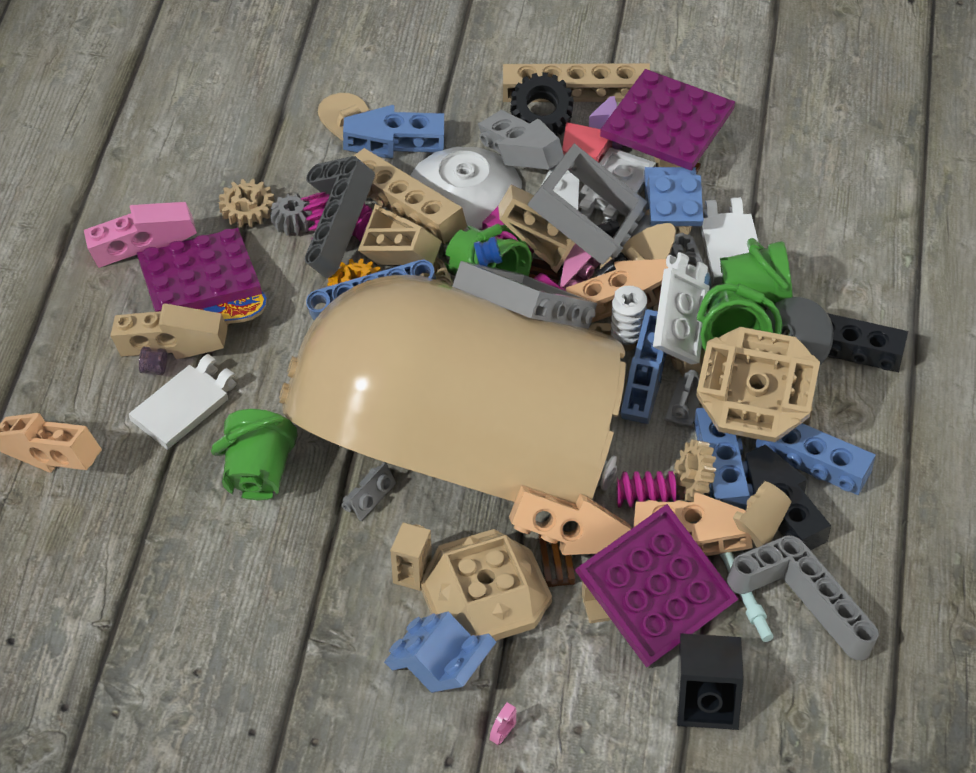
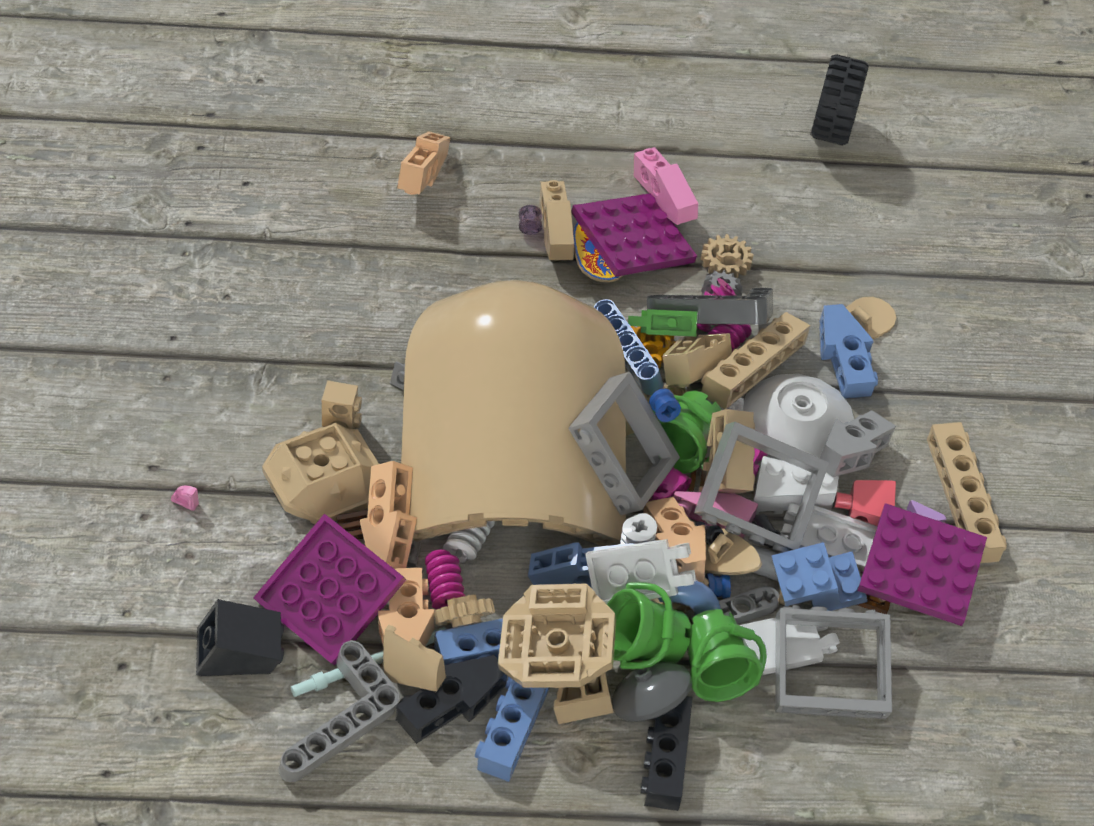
camera: 75 degrees right, 0 degrees up
white tile [129,354,237,450] -> none
bright green piece [211,409,298,500] -> none
medium blue bracket [384,611,496,693] -> none
black tyre [510,72,574,136] -> none
none -> bright green hinge [628,309,698,337]
none -> light grey window [775,605,892,719]
none -> black tyre [810,54,869,146]

